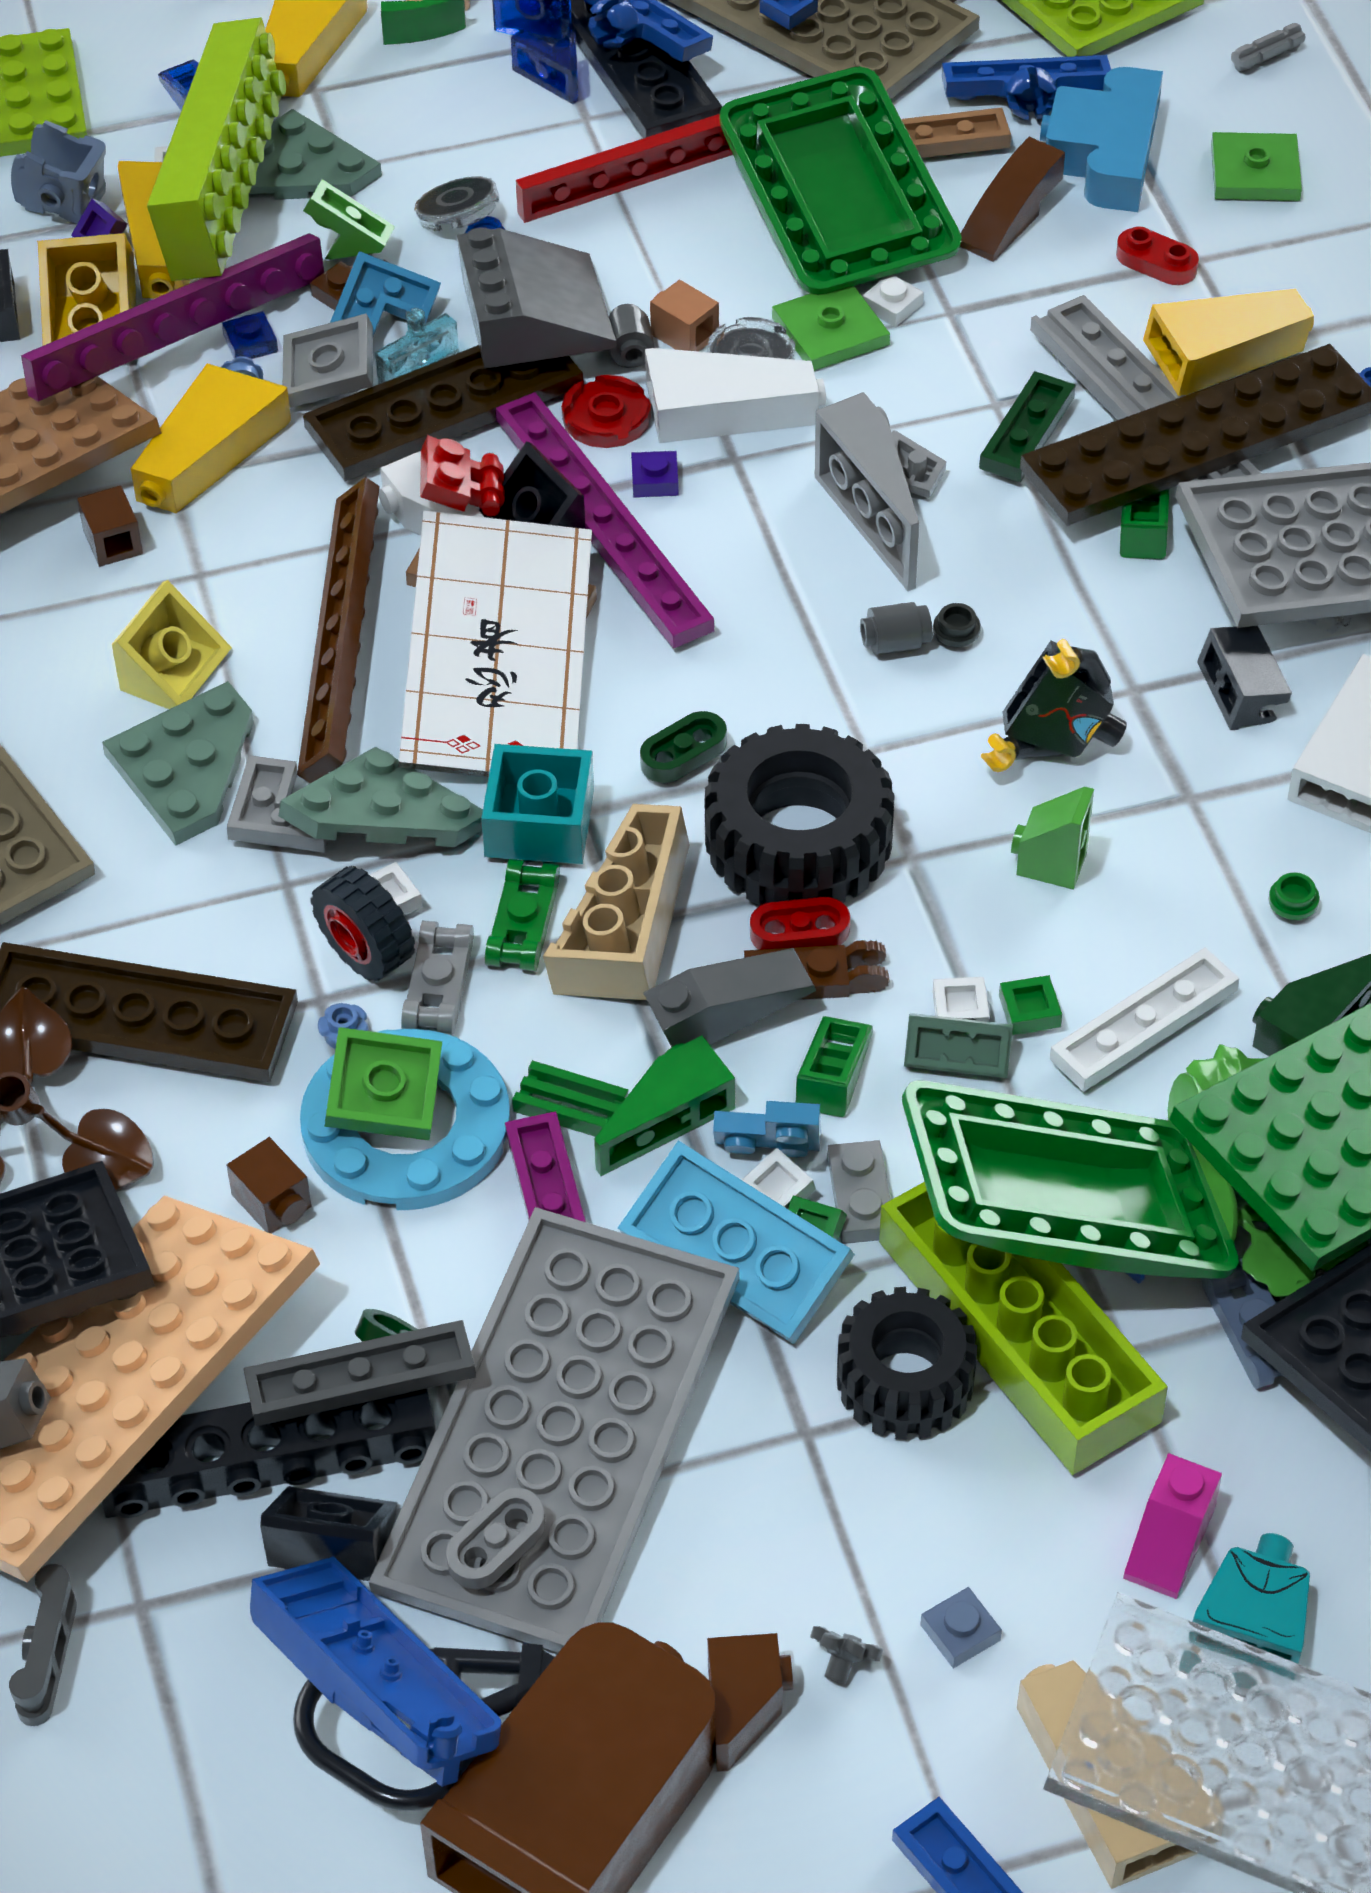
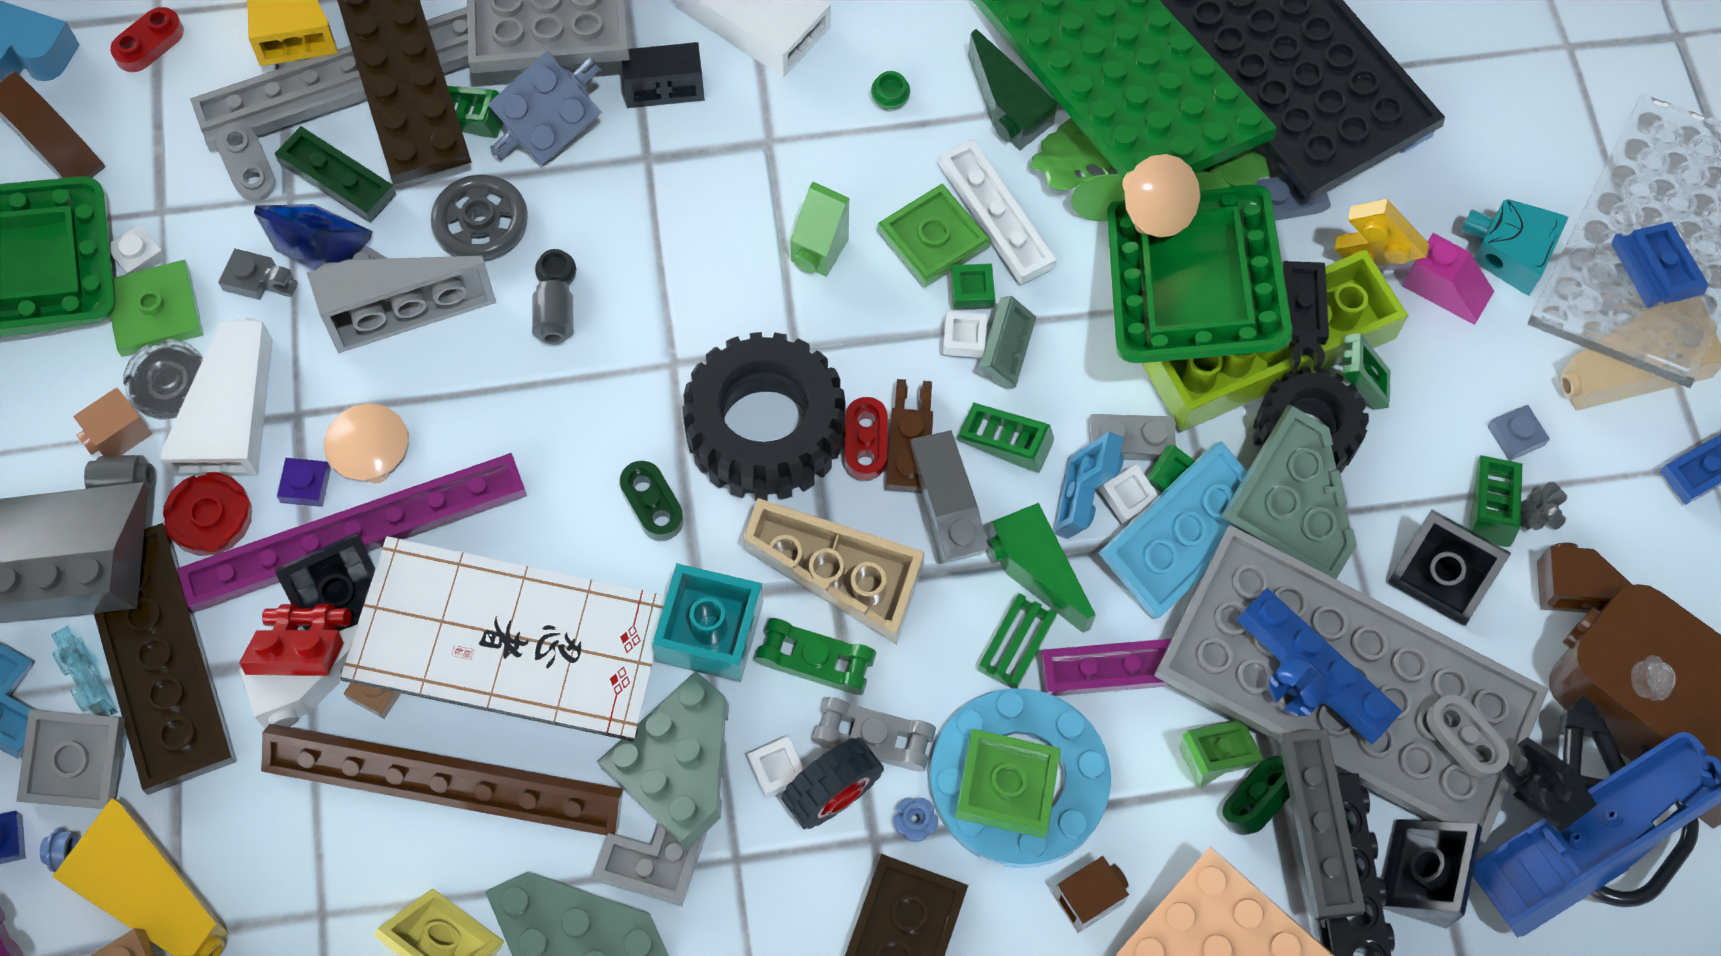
camera: 85 degrees left, 15 degrees up
black torso [980,639,1127,772] -> none
none -> light grey plate [216,122,275,201]
none -> dark grey plate [218,248,298,300]
none -> clear blue slope [254,204,373,270]
none -> light nougat dish [324,403,410,484]
none -> dark grey plate [431,174,528,260]
none -> sand blue plate [488,51,602,165]
none -> bright green plate [877,183,991,287]
none -> light nougat dish [1123,154,1200,237]
none -> bright green slope [1180,721,1264,788]
none -> sand green plate [1221,405,1357,579]
none -> blue plate [1236,588,1403,745]
none -> black plate [1282,261,1329,371]
none -> yellow plate [1334,199,1429,267]
none -> green tile [1343,333,1391,410]
none -> black slope [1388,509,1511,626]
none -> green slope [1470,455,1523,547]
none -> black hinge [1502,737,1597,833]
none -> blue plate [1611,221,1709,308]
none -> clear plate [1631,655,1676,701]

